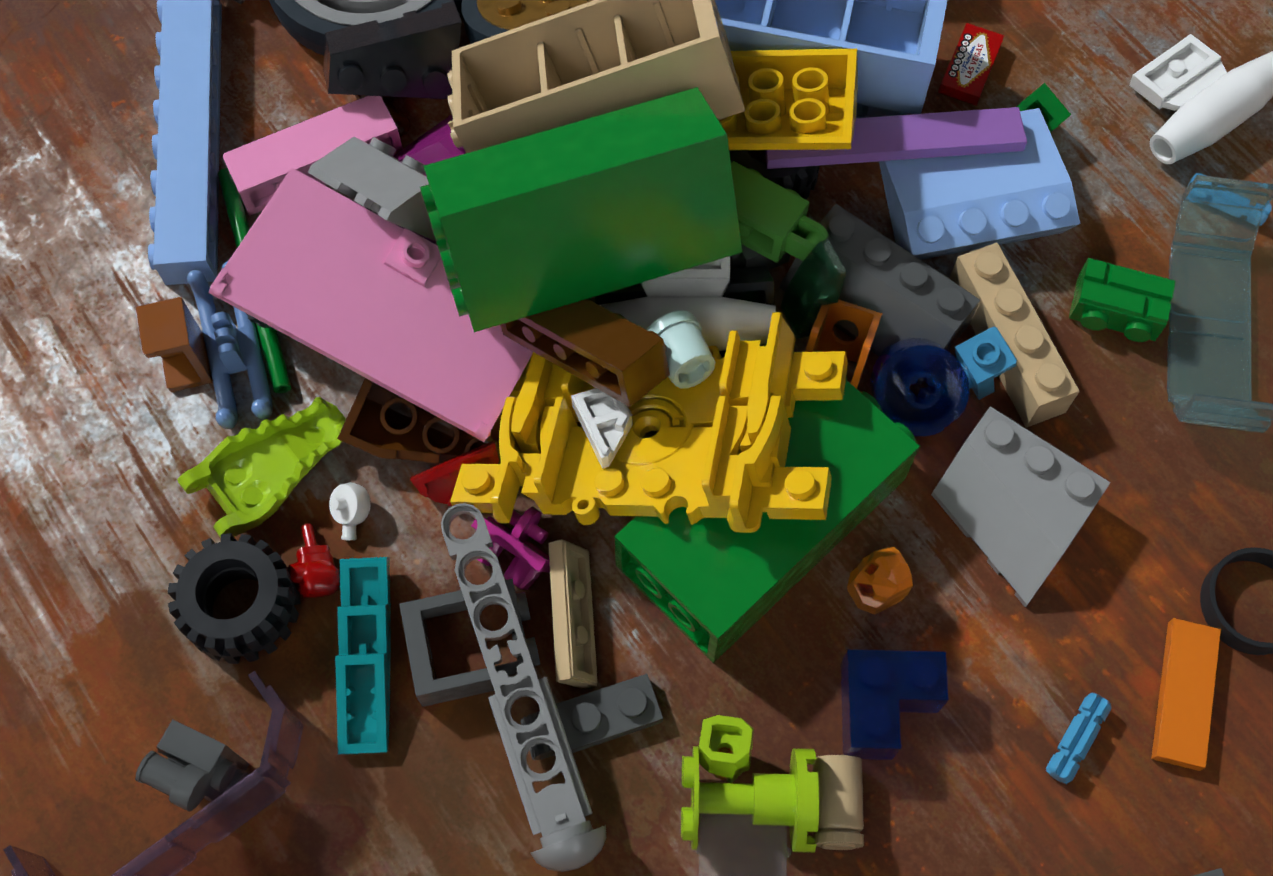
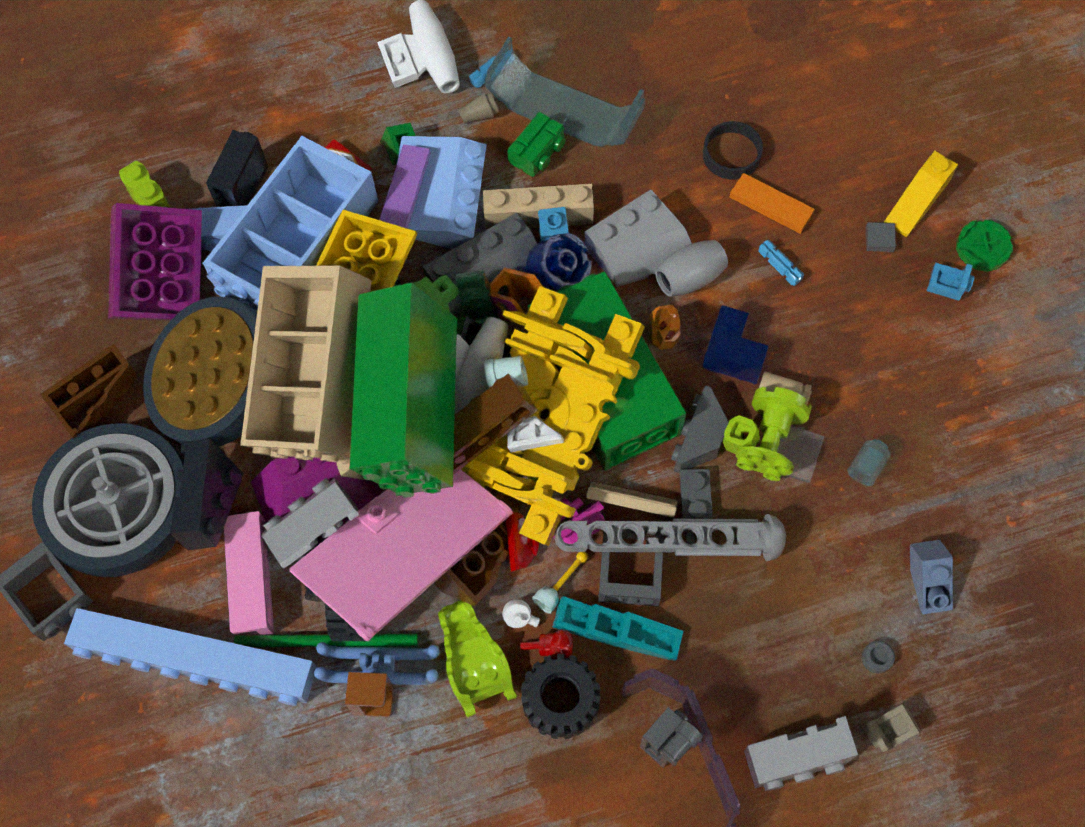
camera: 70 degrees left, 0 degrees up
none -> dark tan cone [459,93,499,124]
none -> hinge [532,552,588,614]
none -> light grey piece [655,240,728,296]
none -> dark grey slope [671,386,729,473]

